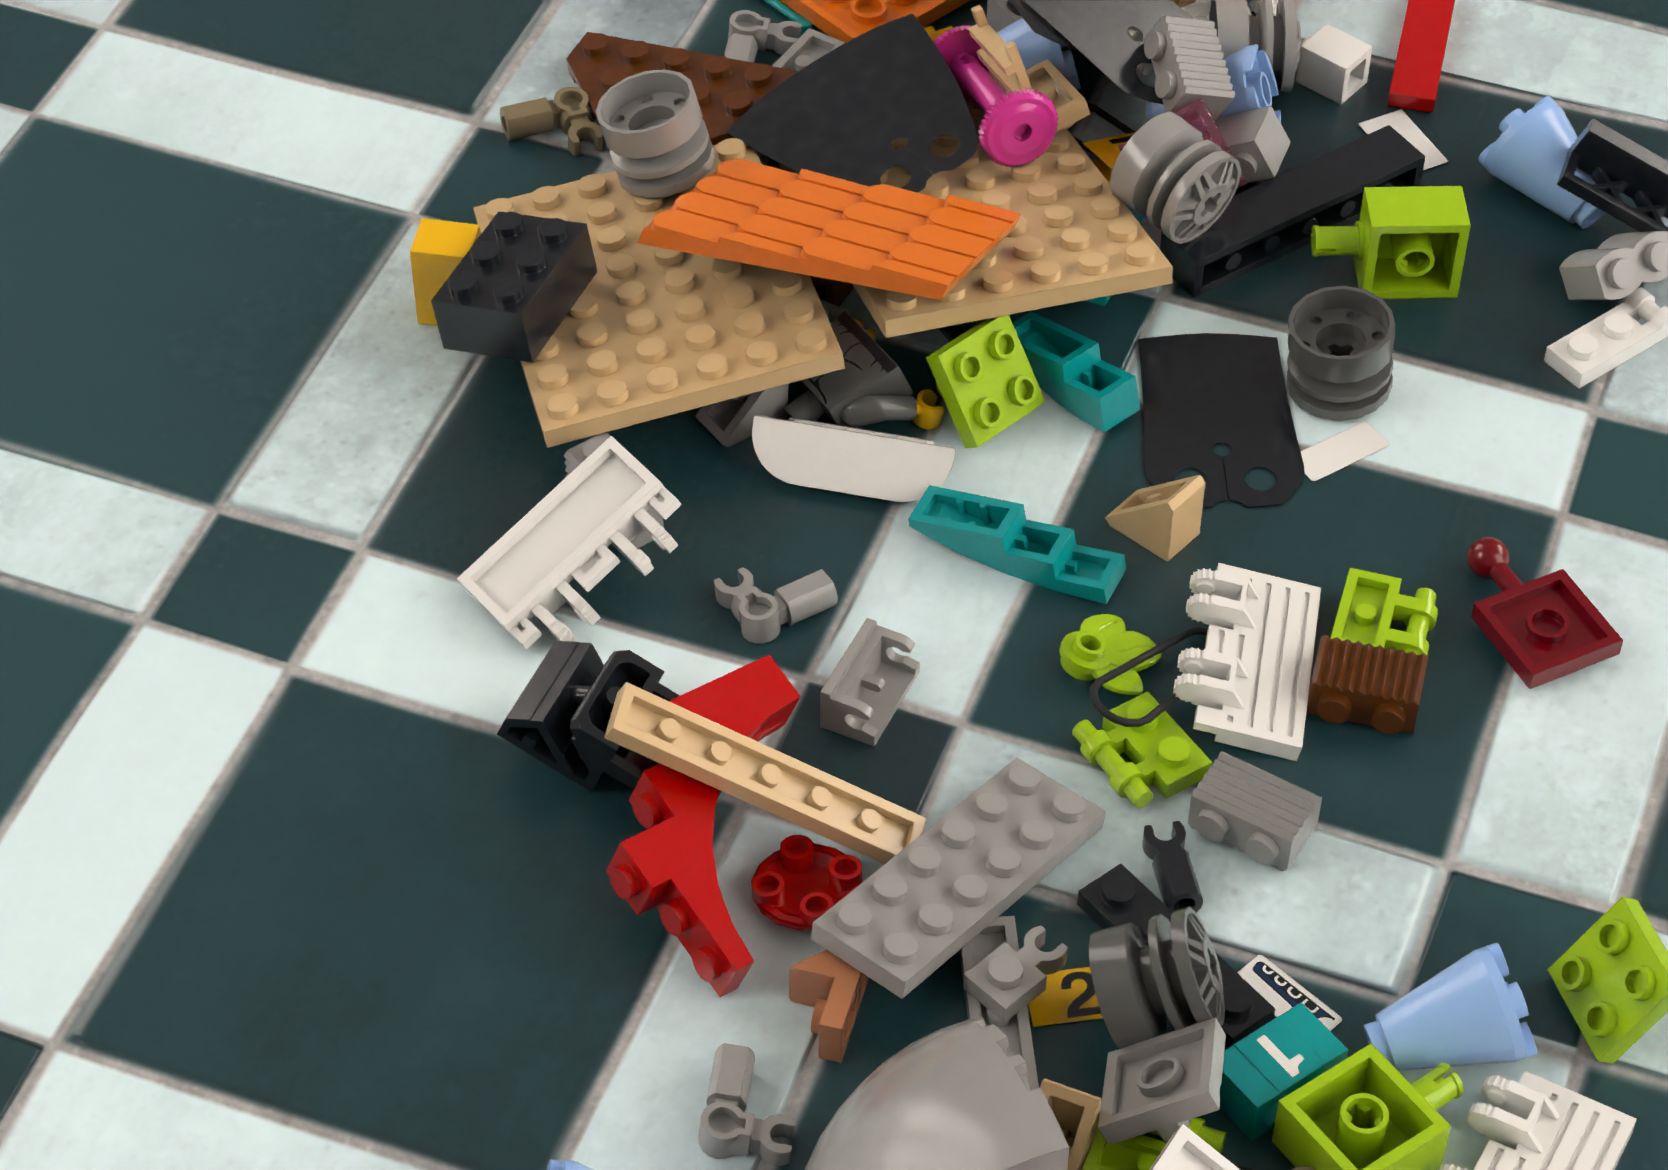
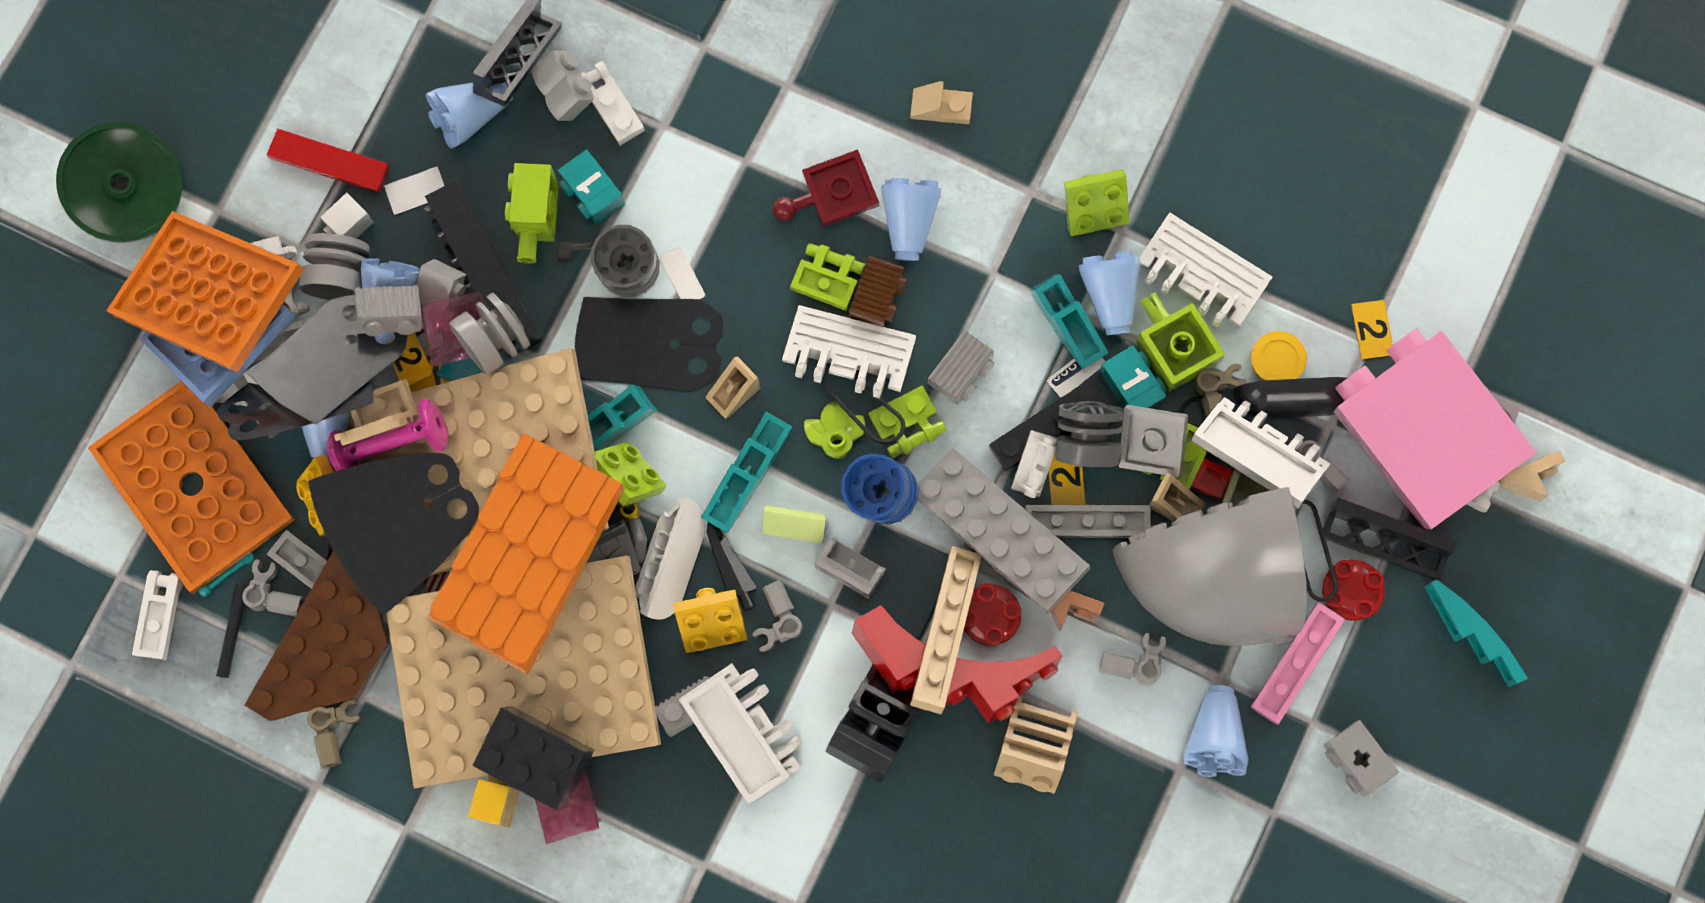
camera: 80 degrees left, 30 degrees up
light grey wheel [596,69,716,198] -> none
light grey plate [963,926,1068,1023] -> none
black bar [1142,821,1203,913] -> none
none -> black bar [216,584,248,679]
none -> clear pink hinge [535,771,601,844]
none -> teal brick [558,149,626,225]
none -> yellow plate [673,588,747,654]
none -> black bar [706,522,758,611]
none -> yellowish green slope [763,505,827,543]
none -> blue wheel [841,453,919,525]
none -> light blue cone [881,178,941,261]
none -> tan plate [994,695,1078,794]
none -> white hinge [1011,430,1057,498]
none -> teal slope [1029,274,1109,369]

